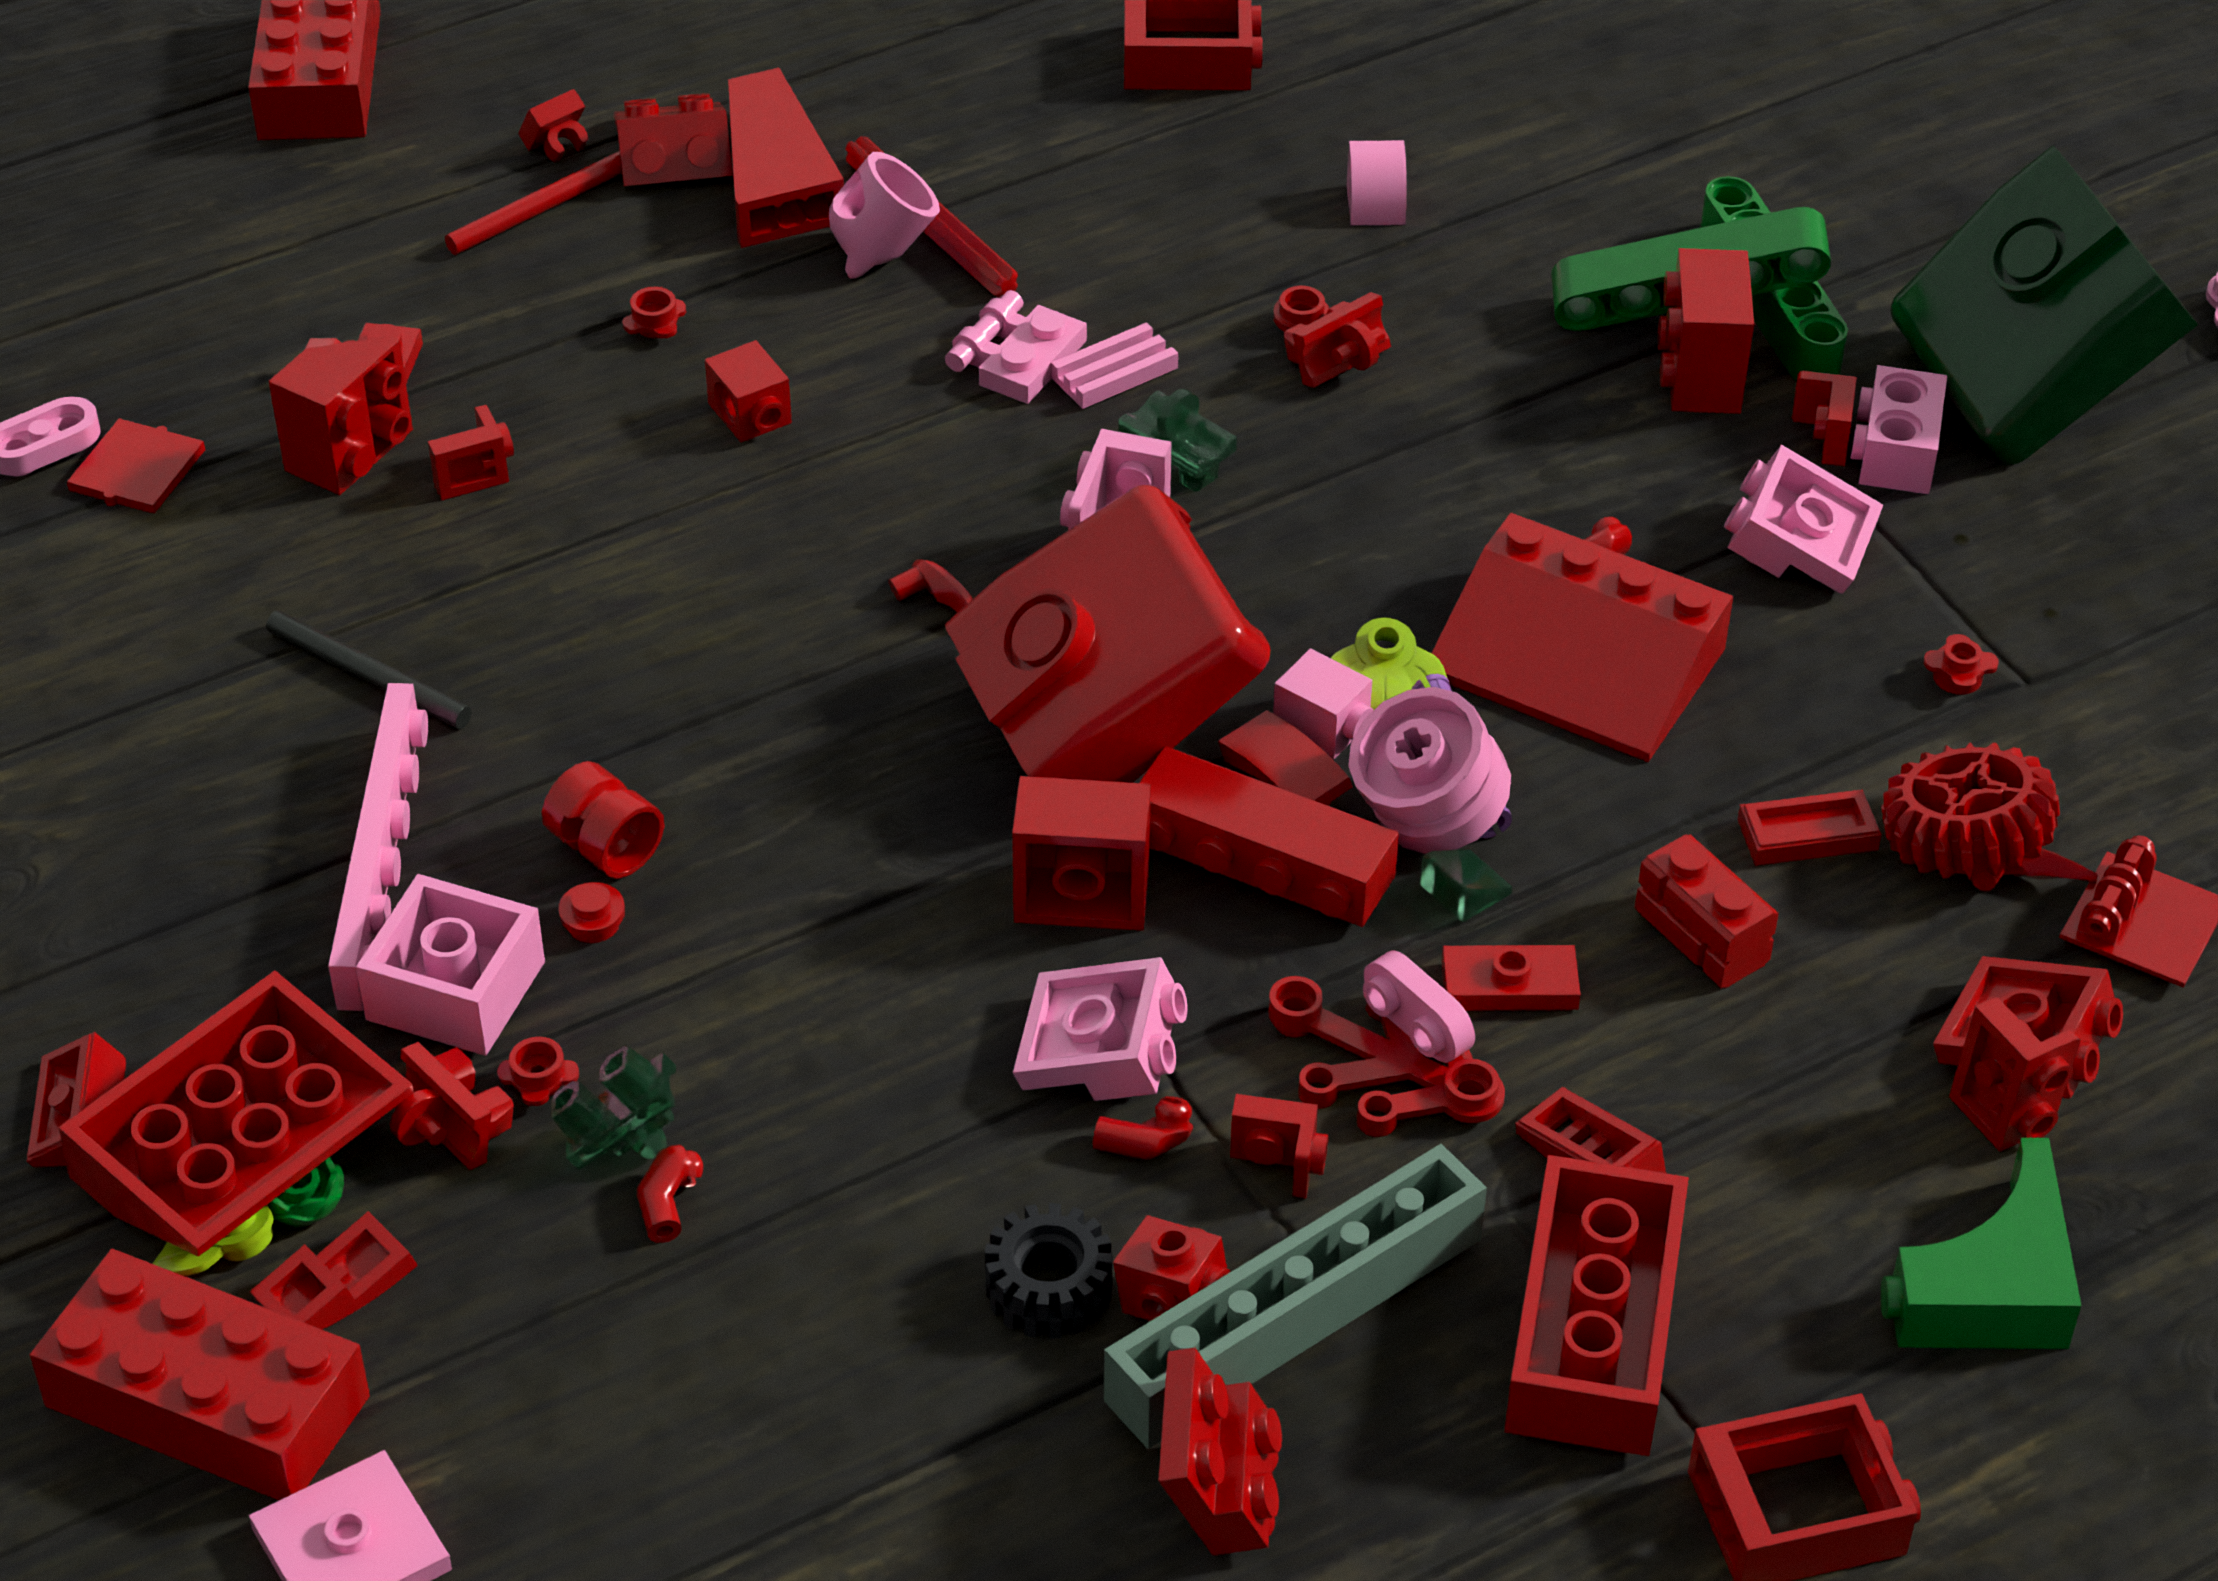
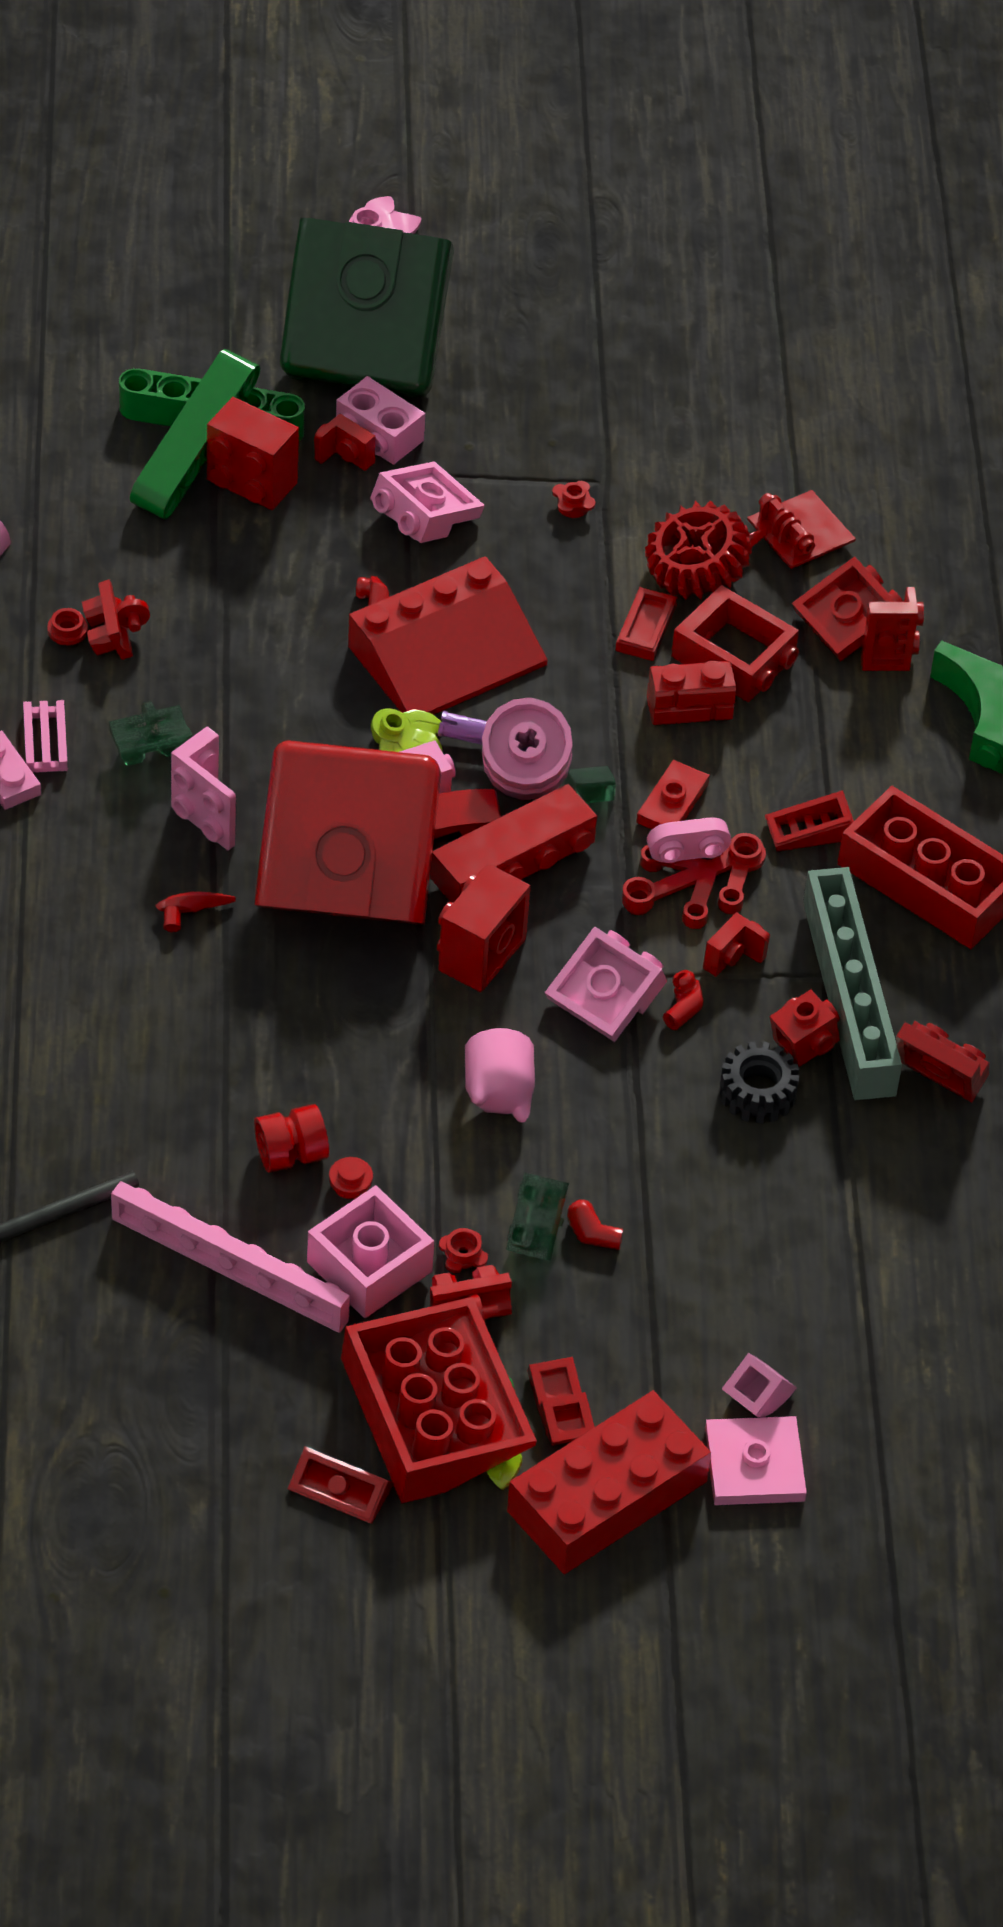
camera: 65 degrees left, 5 degrees up
none -> bright pink piece [465,1028,535,1123]
none -> red window [671,585,799,703]
none -> bright pink brick [722,1353,797,1418]

